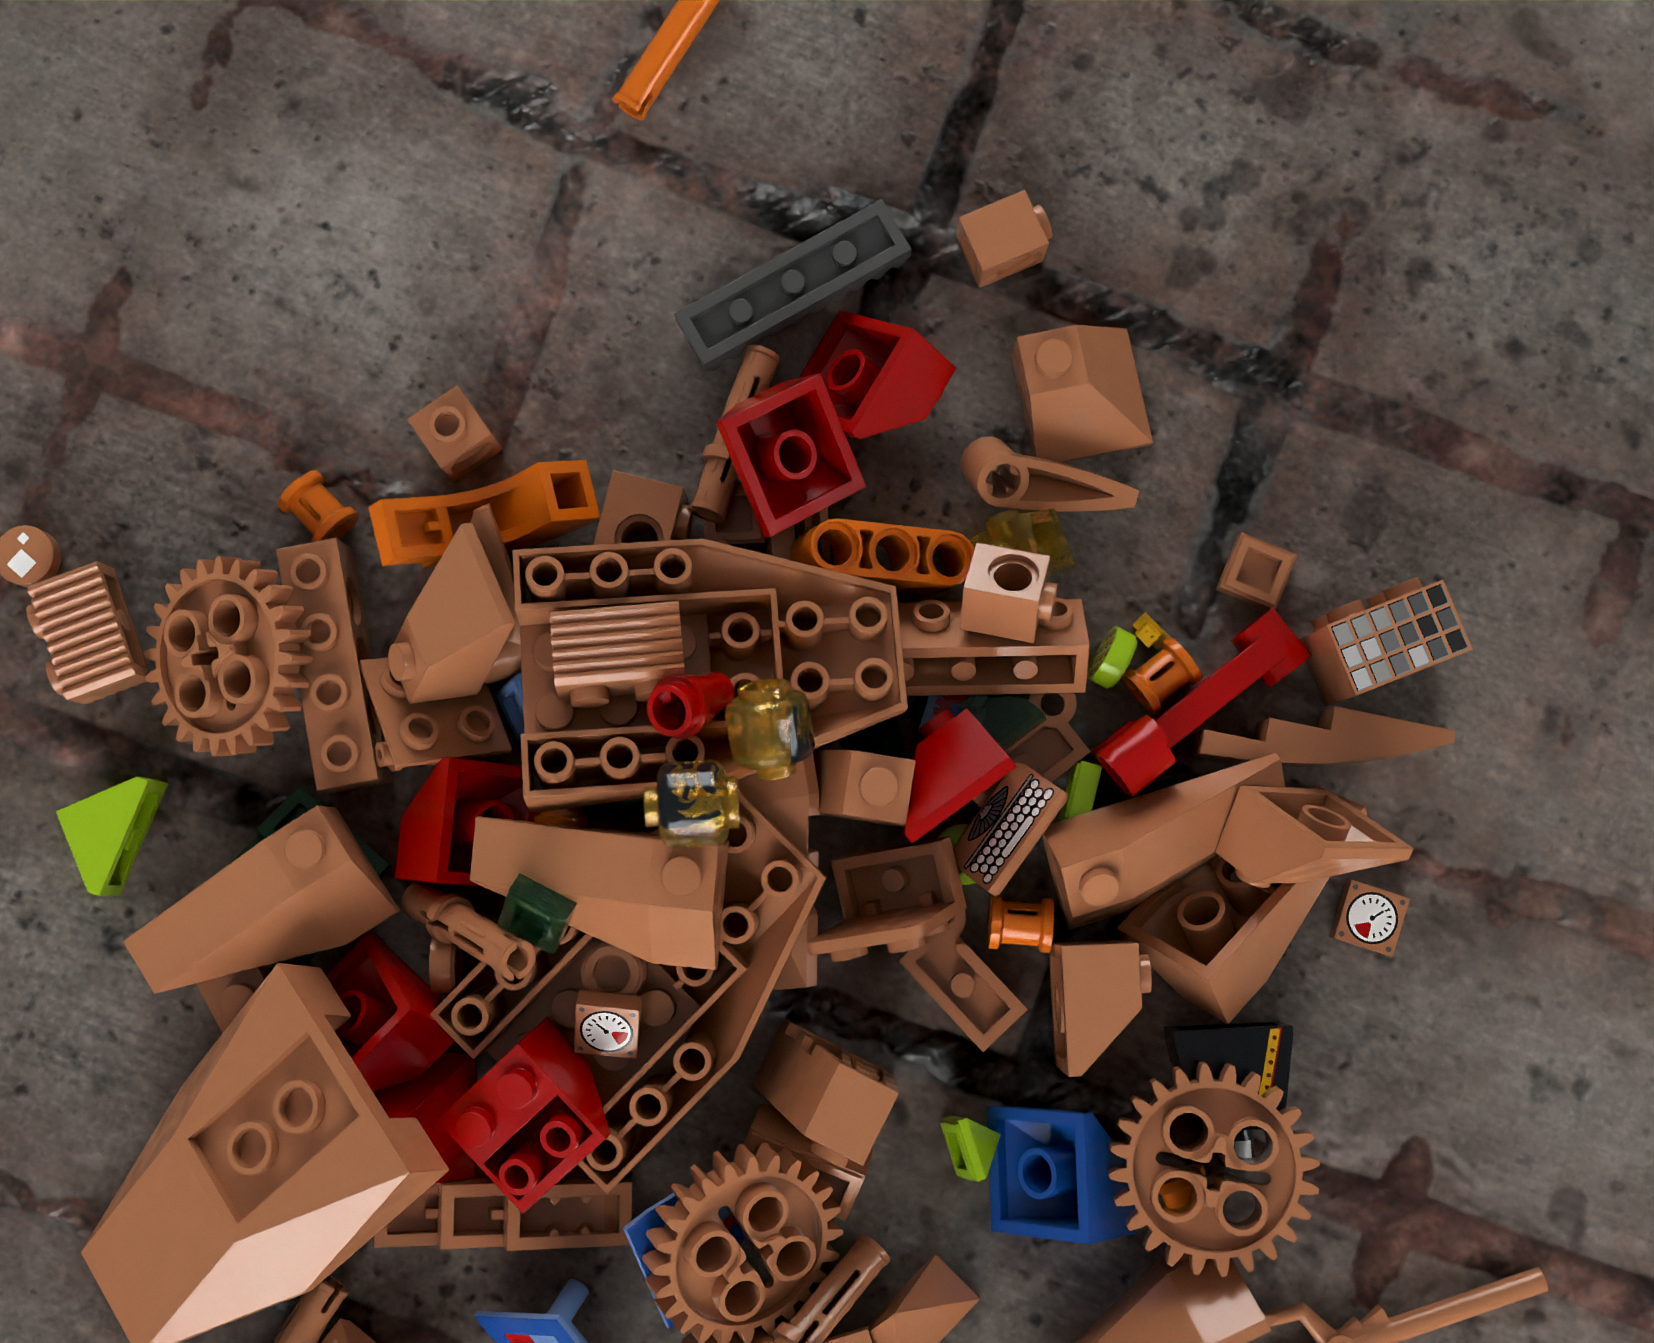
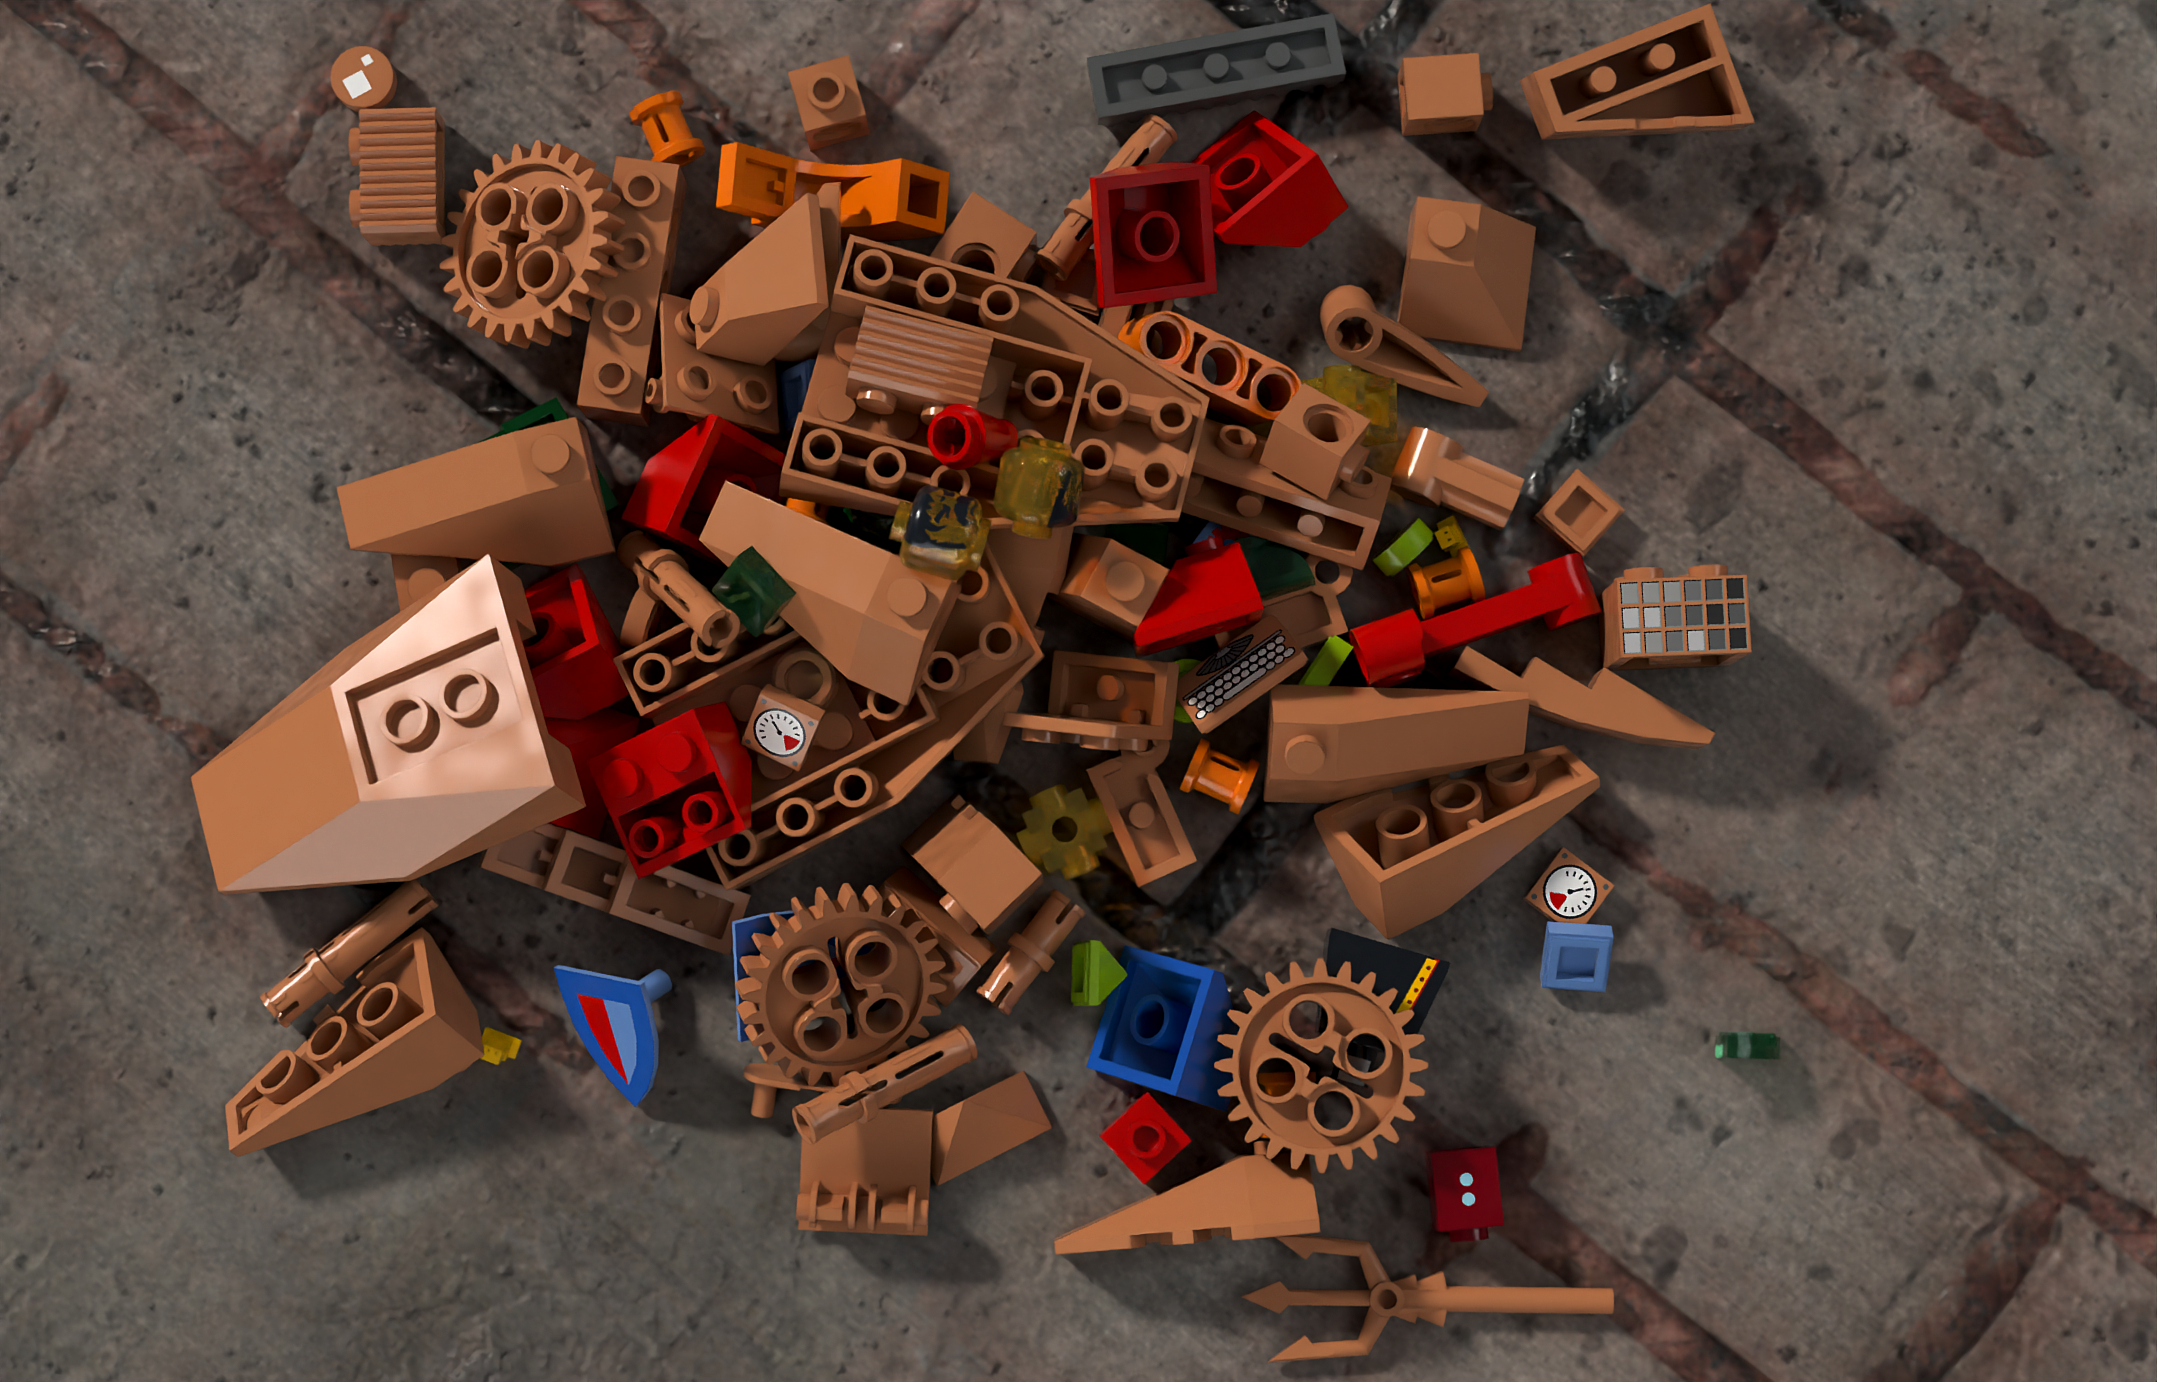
camera: 15 degrees right, 0 degrees up
lime slope [56,776,168,897] -> none
nougat slope [1049,939,1152,1077] -> none
nougat slope [1215,786,1414,888] -> none
none -> nougat pin [976,889,1086,1016]
none -> clear yellow brick [1016,783,1114,881]
none -> red brick [1099,1091,1192,1185]
none -> nougat piece [1389,426,1525,531]
none -> dark red brick [1424,1145,1504,1242]
none -> nougat wedge [1520,3,1755,140]
none -> medium blue tile [1540,921,1614,992]
none -> clear green tile [1715,1032,1780,1060]

